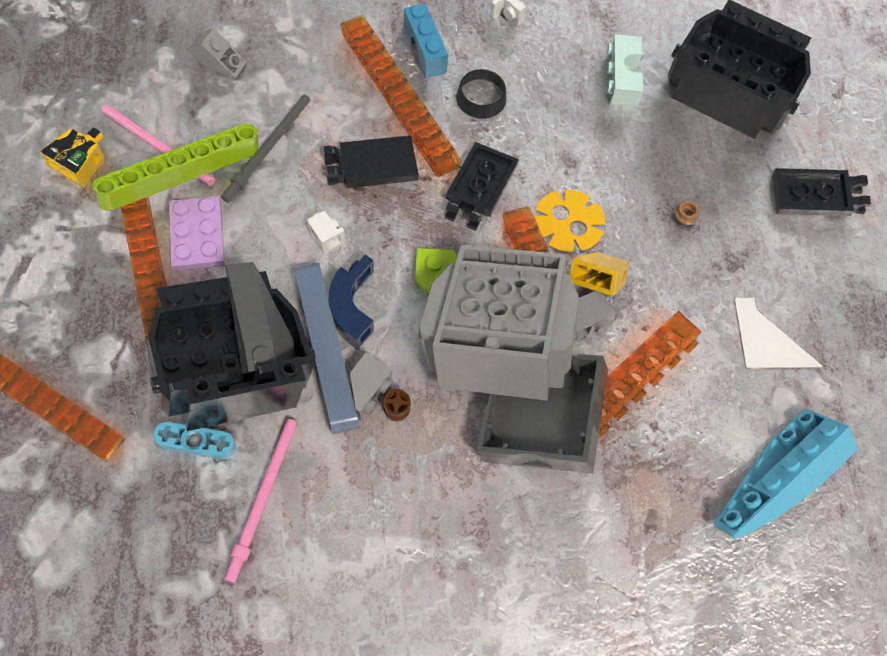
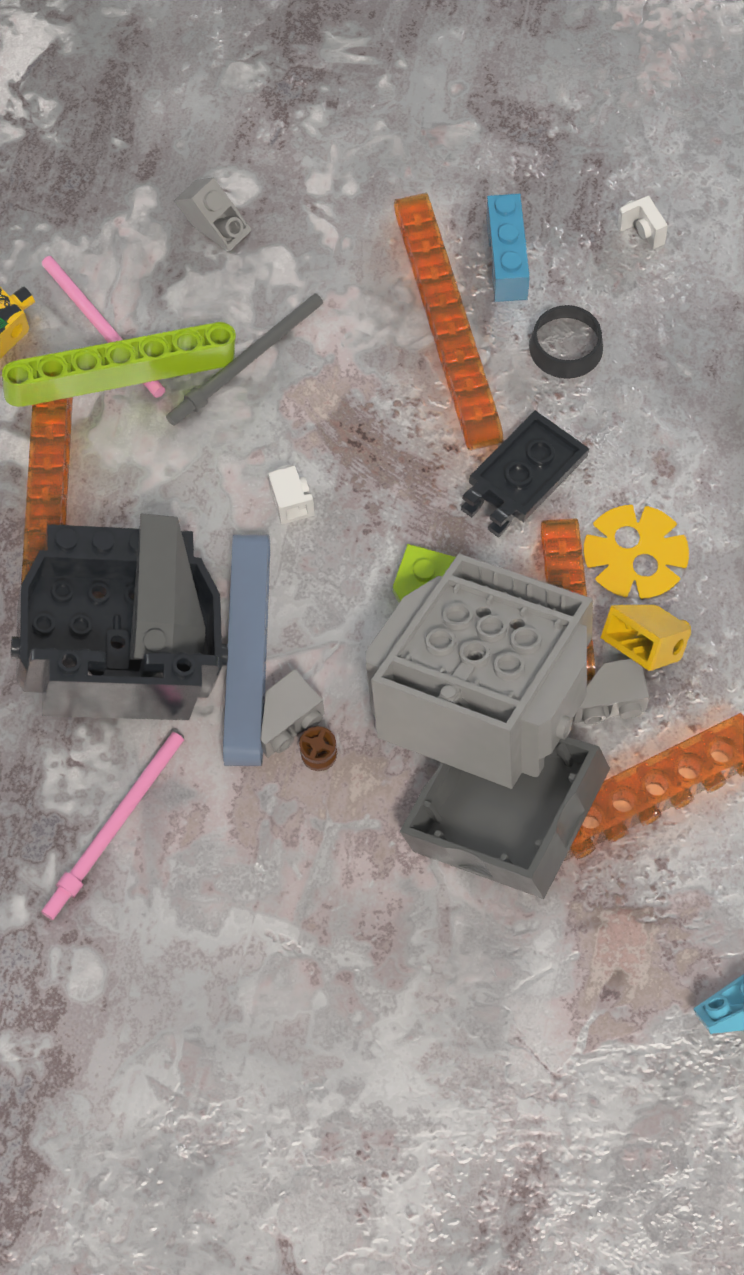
camera: 25 degrees right, 0 degrees up
medium azure beam [153,422,236,460] -> none
lavender plate [169,196,225,271] -> none
black tile [324,135,419,188] -> none
dark blue arch [329,254,374,350] -> none

